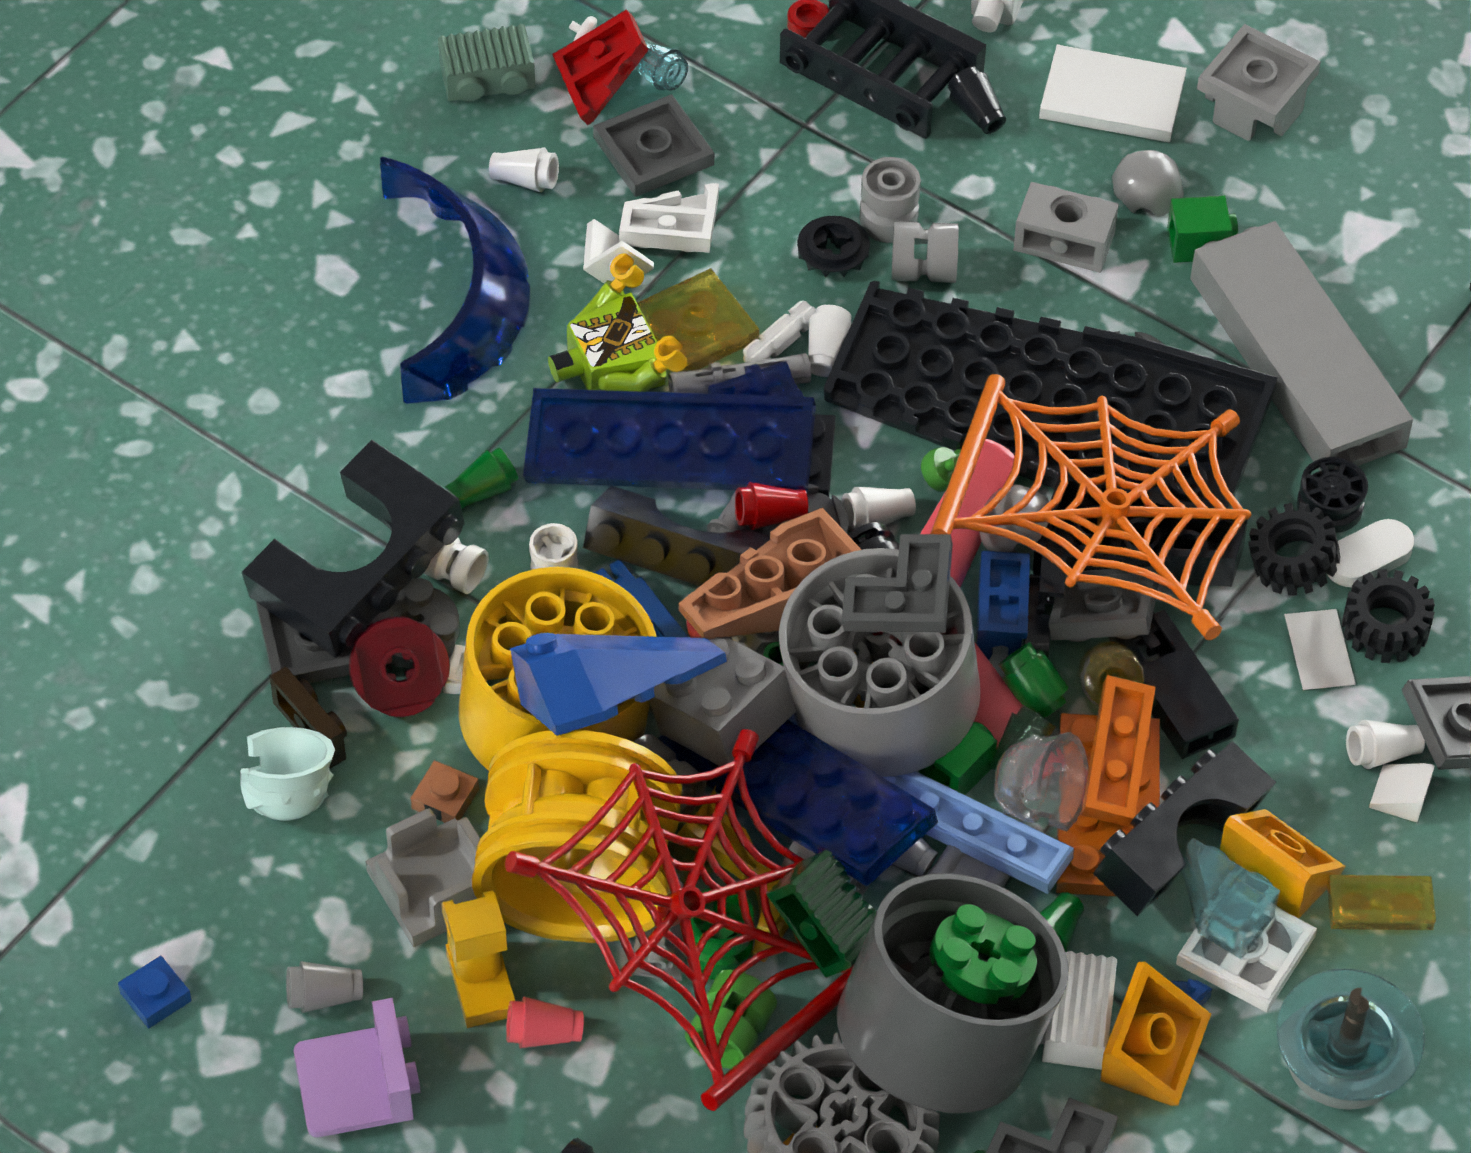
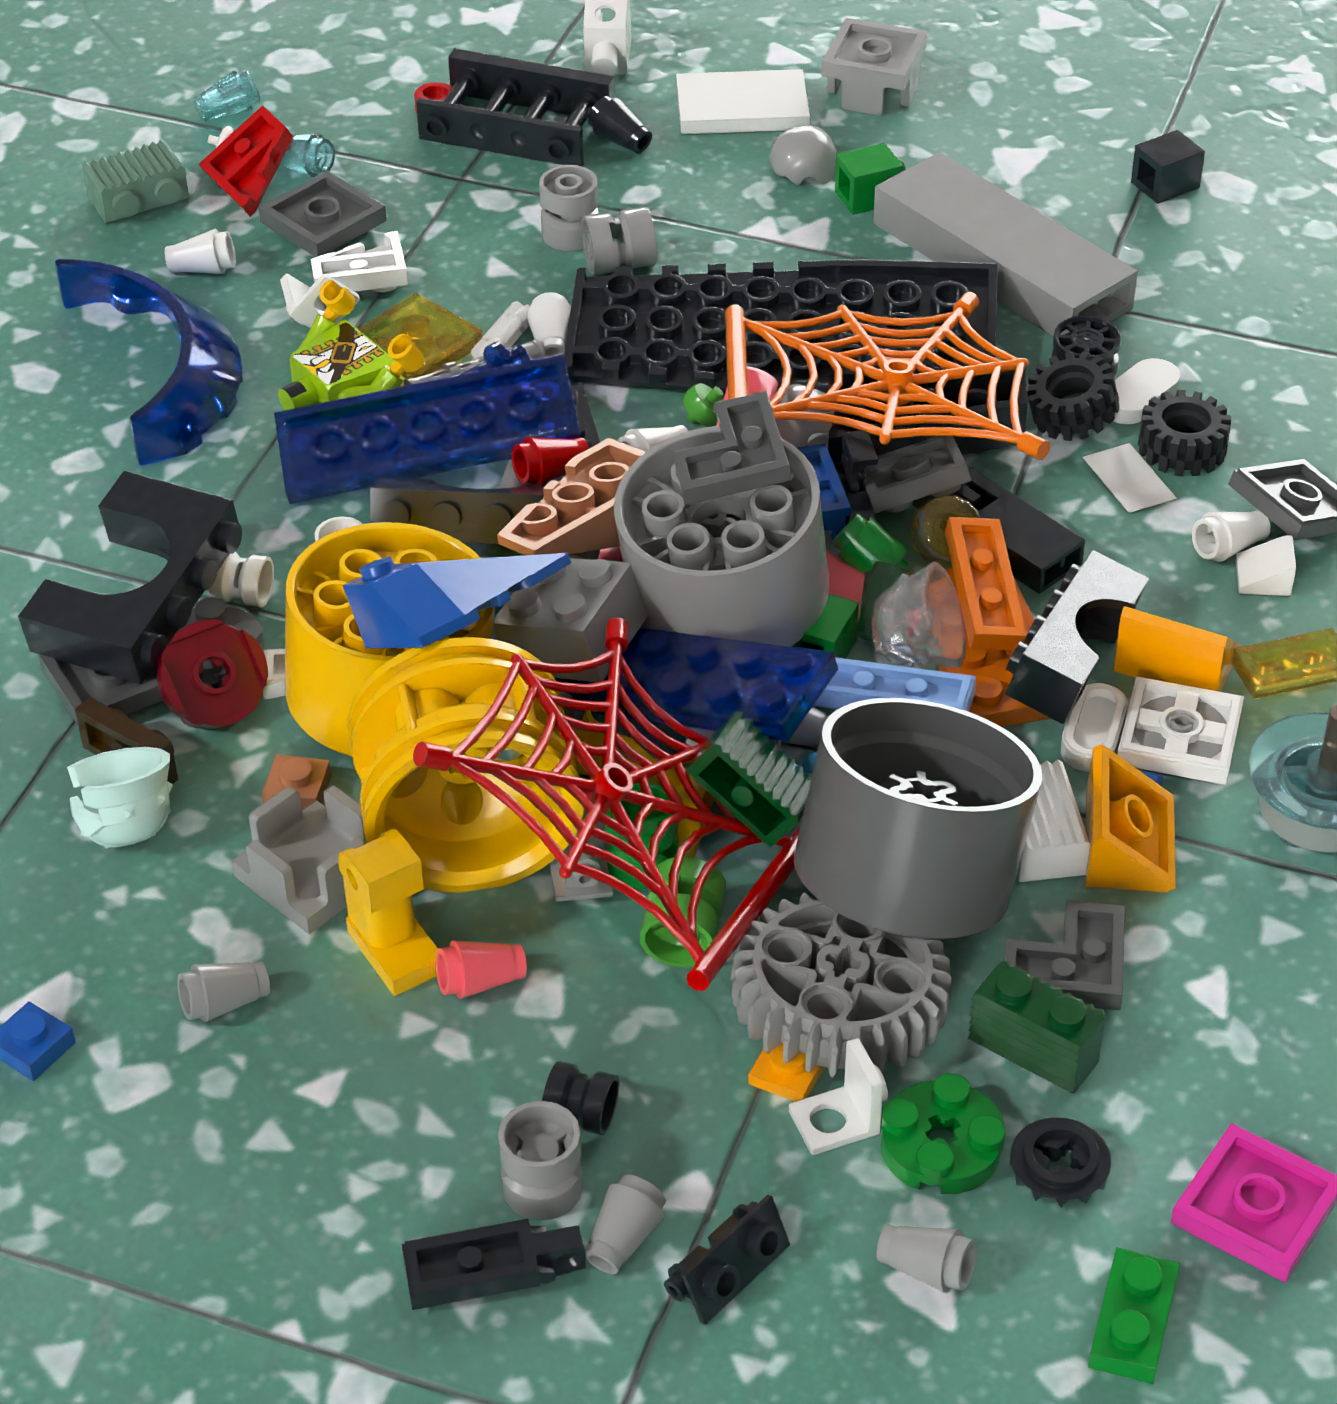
camera: 15 degrees left, 10 degrees down
lavender bracket [294,998,421,1137] -> none
green cone [445,448,519,510] -> none
black gear [797,216,870,278] -> none
green plate [929,904,1037,1004] -> none
light grey brick [1013,182,1119,273] -> none
clear light blue slope [1182,838,1280,960] -> none
none -> white tile [1061,683,1128,772]

